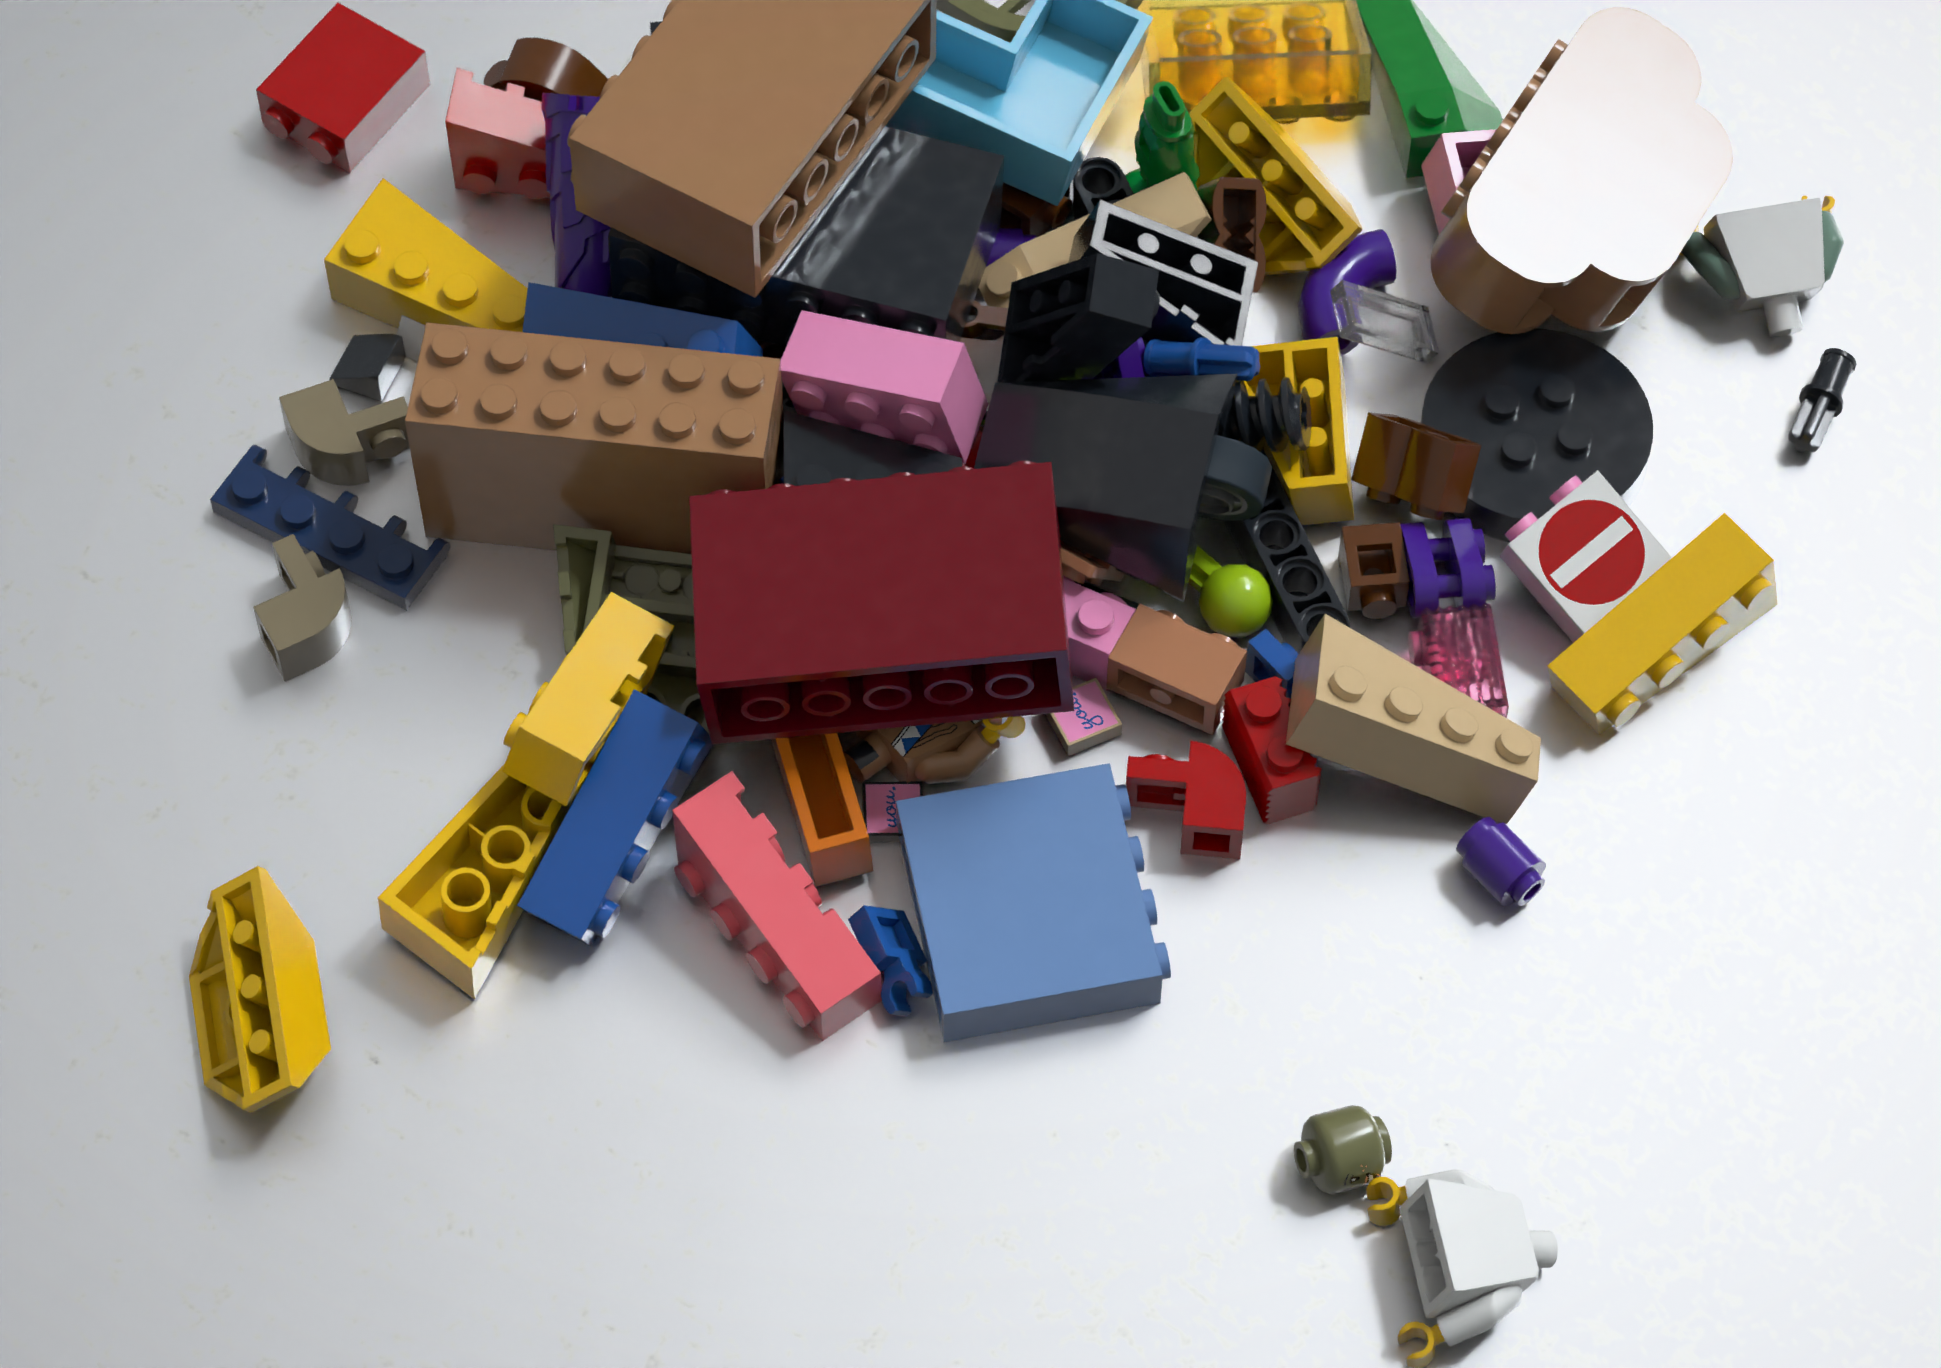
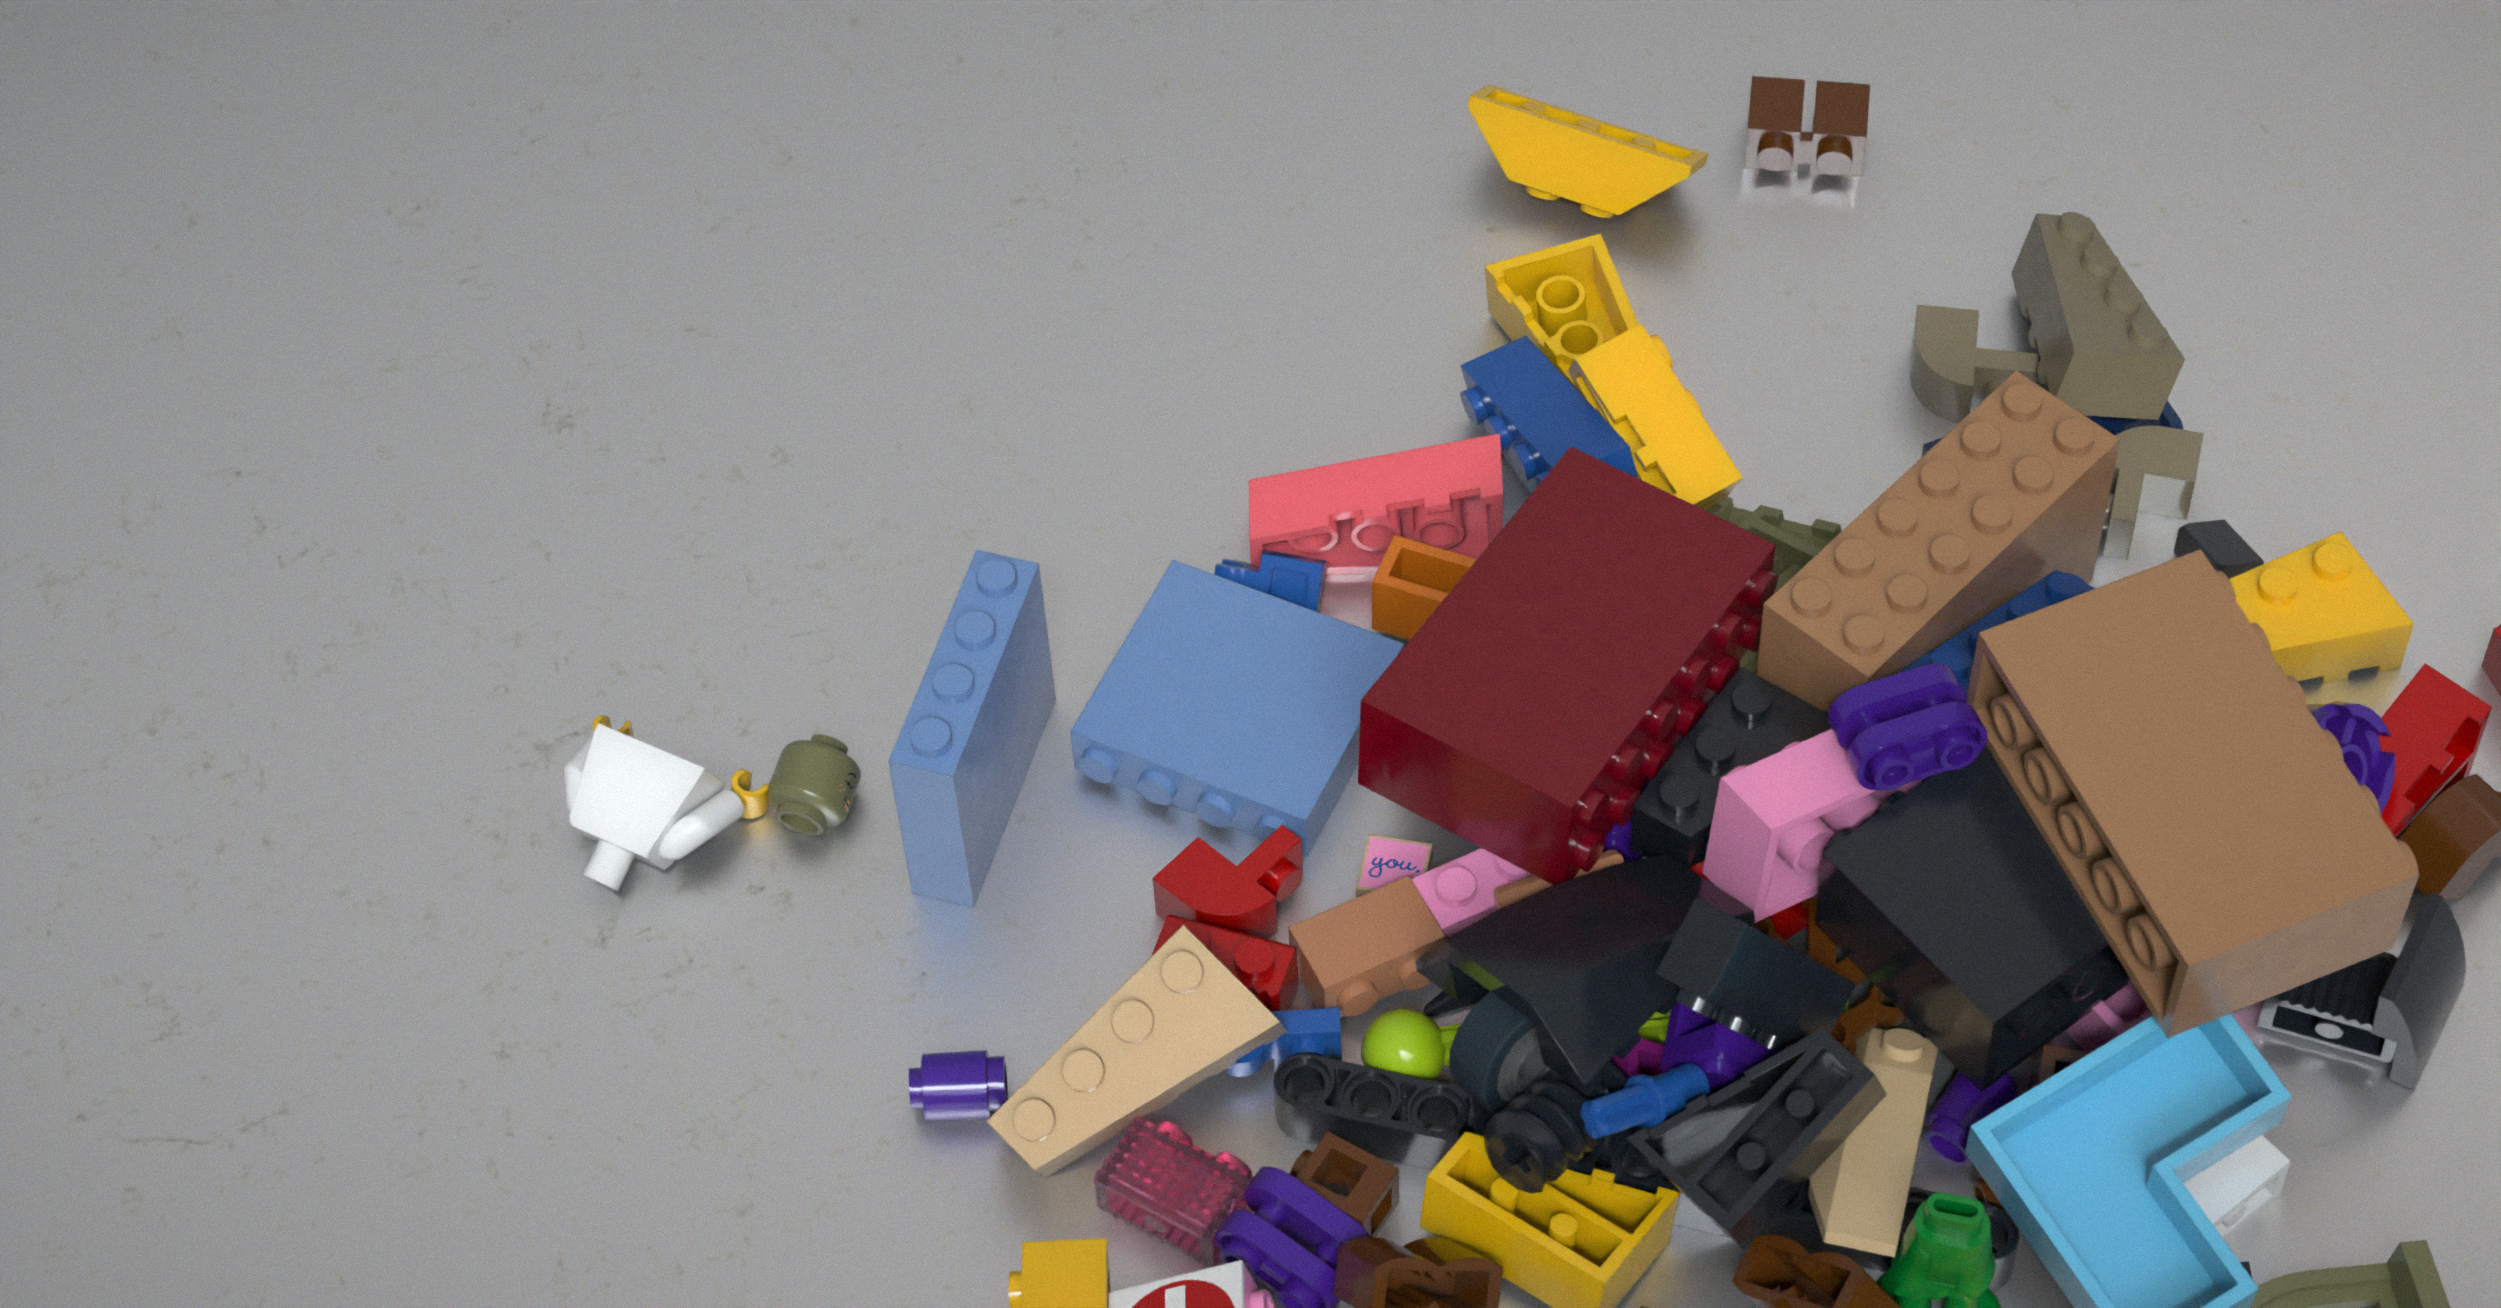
camera: 130 degrees right, 5 degrees down
none -> medium blue brick [888,550,1056,908]
none -> reddish brown piece [1744,76,1870,177]
none -> dark purple brick [1828,664,1988,791]
none -> dark tan wedge [2011,212,2185,420]

